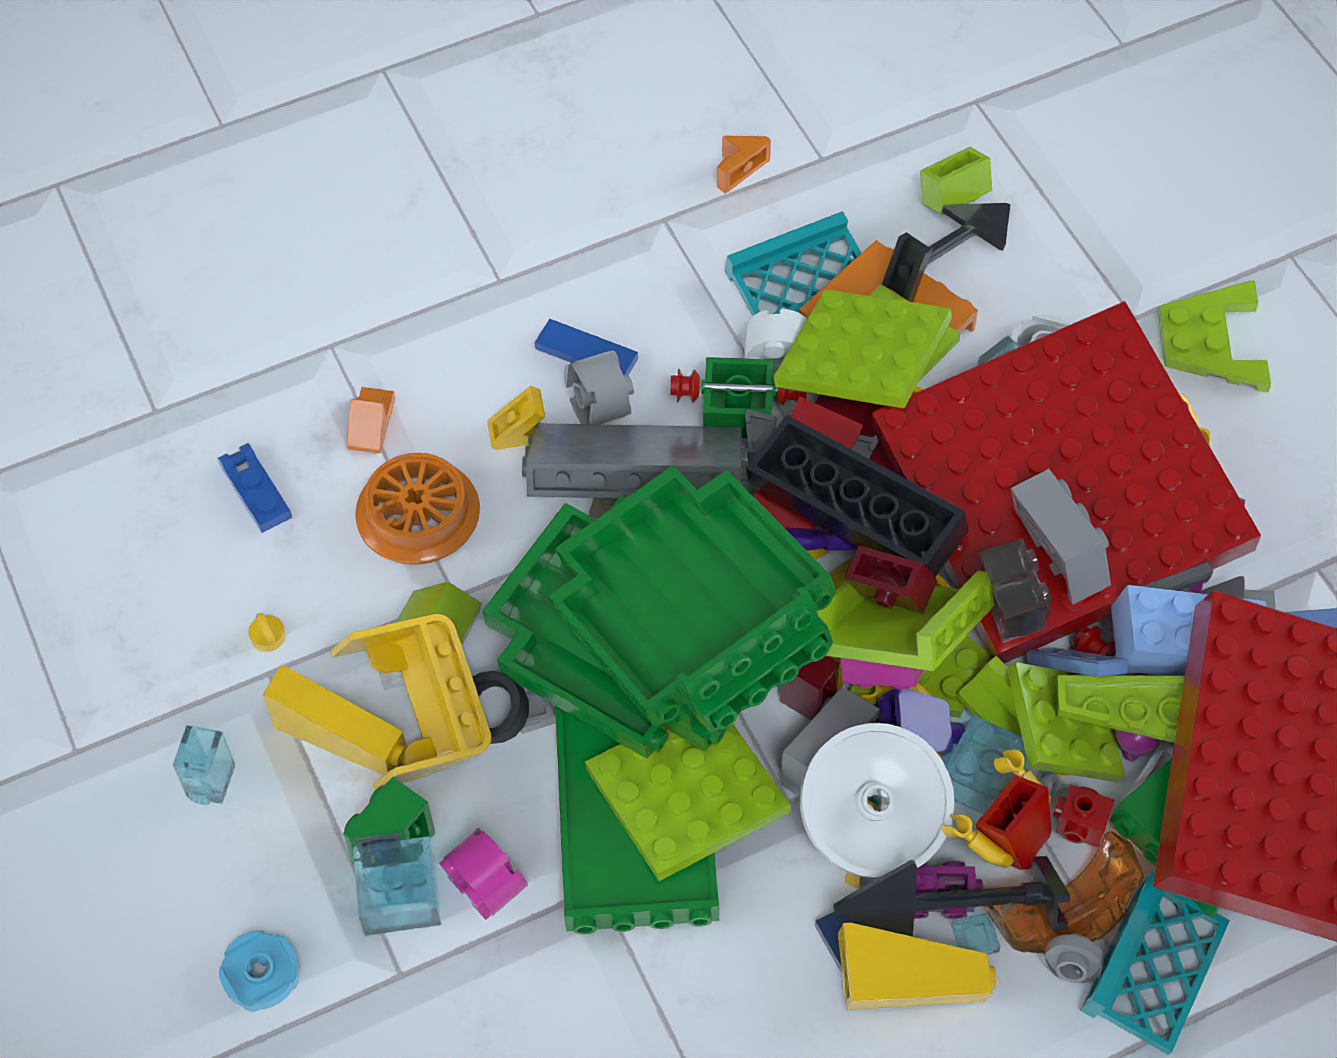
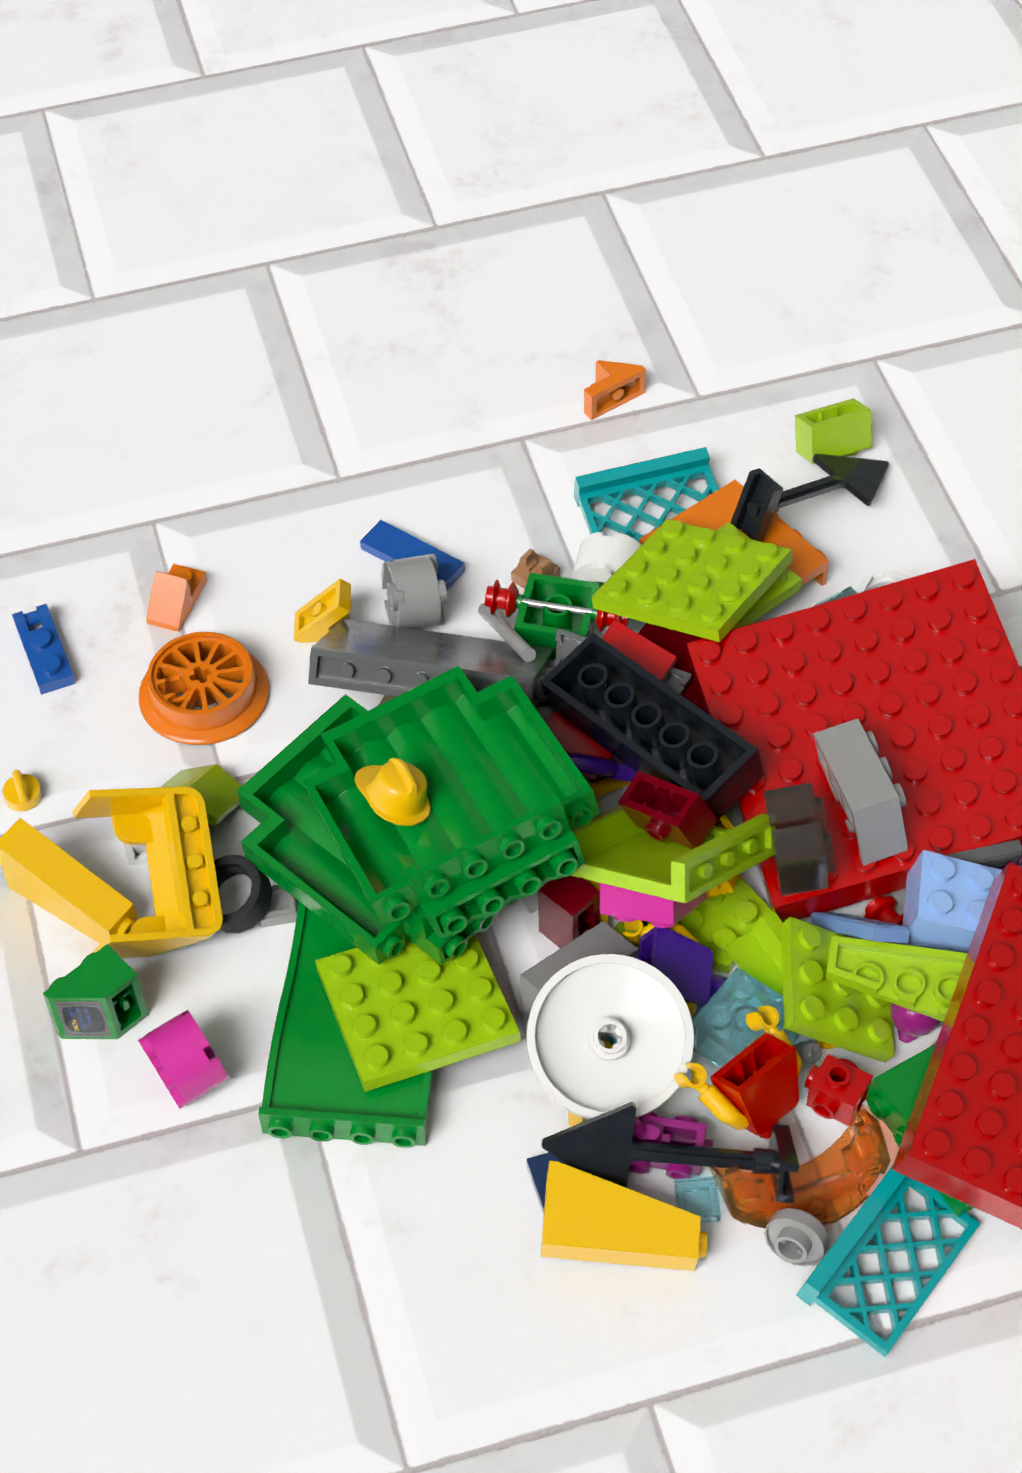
camera: 10 degrees right, 5 degrees down
clear light blue brick [353,836,441,936] -> none
none -> yellow piece [354,758,431,826]
none -> light grey bar [478,603,536,662]
none -> medium nougat tile [511,549,560,589]

